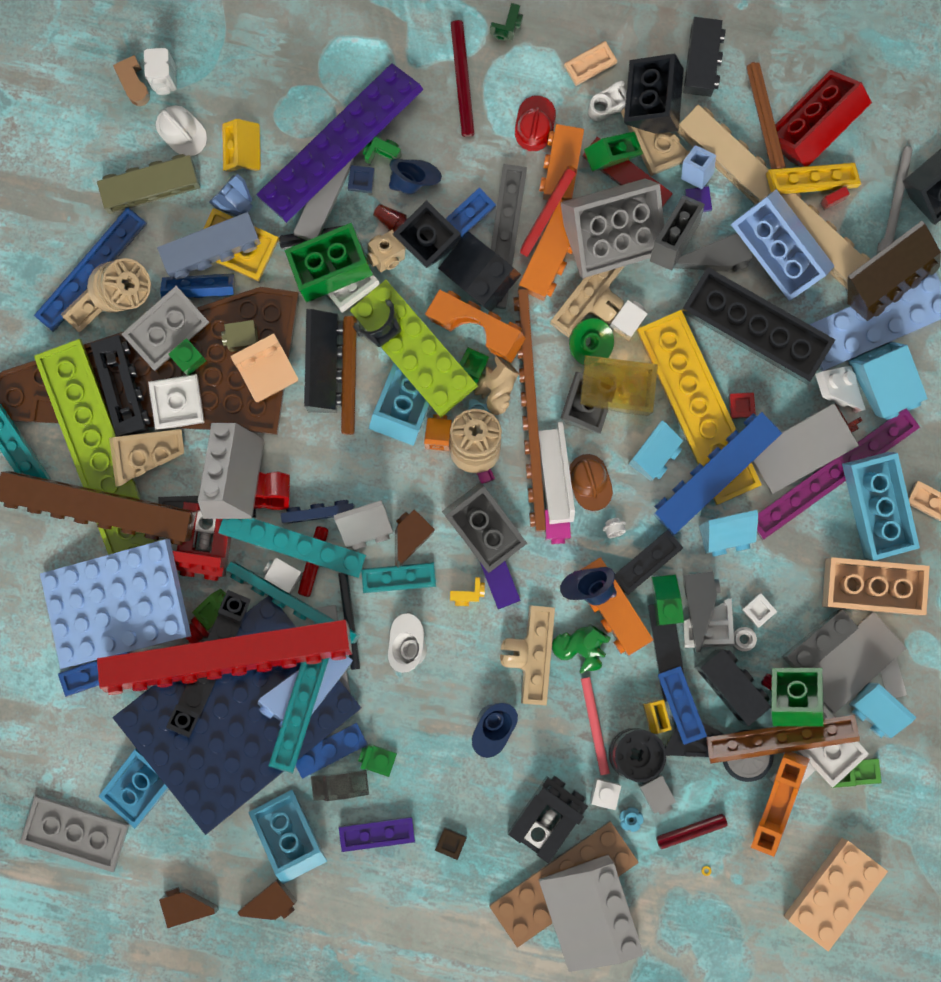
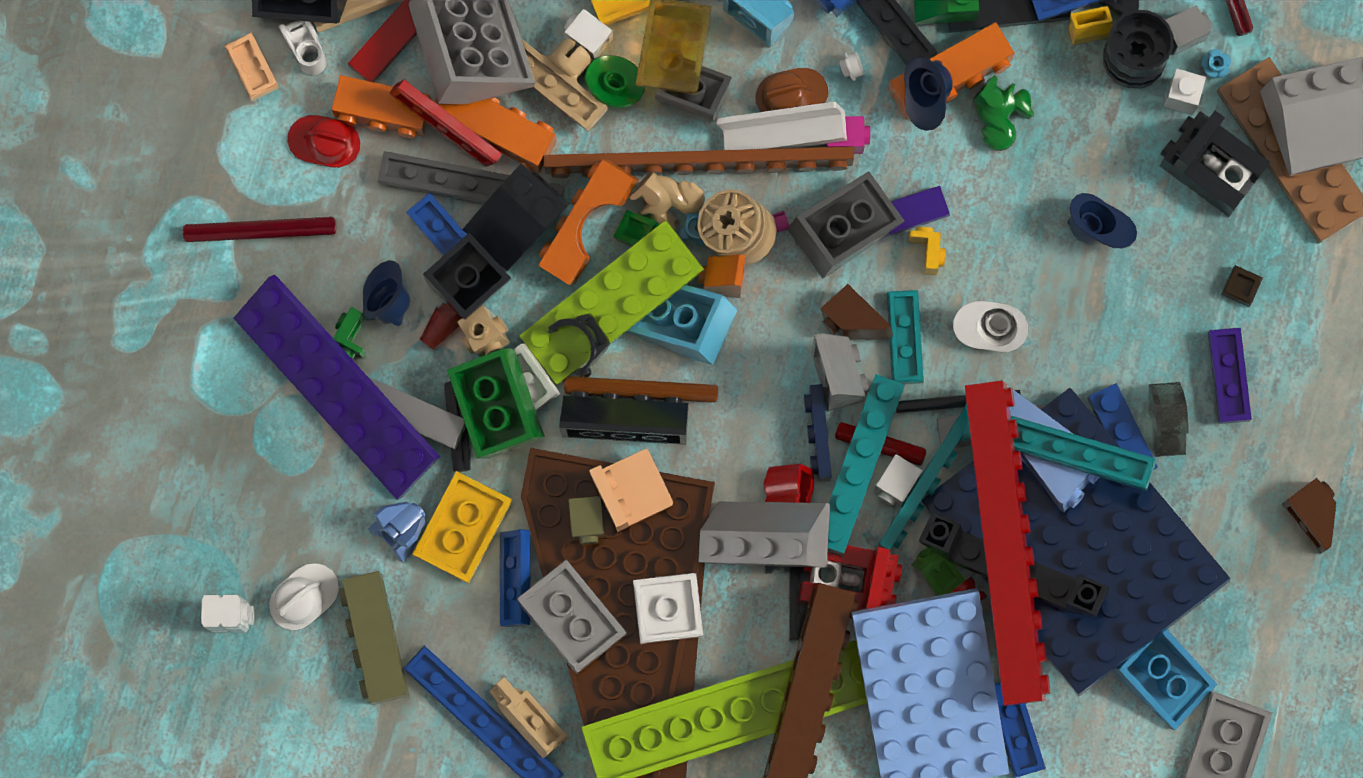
camera: 85 degrees left, 5 degrees down
tan wheel [87,258,151,313] -> none
black brick [90,335,151,437] -> none
tan wing [109,429,184,486] -> none
medium nougat leg [113,55,150,106] -> none
sand blue brick [157,212,261,280] -> none
reddish brown slope [159,887,219,929] -> none
green brick [168,338,207,375] -> none
yellow panel [222,119,261,172] -> none
medium azure slope [248,790,327,884] -> none
dark blue plate [348,165,375,193] -> none
green bracket [358,744,397,777] -> none
dark green bracket [490,3,523,41] -> none
tan plate [500,605,555,706] -> none
coral bar [581,677,610,775] -> none
green slope [584,131,643,172] -> none

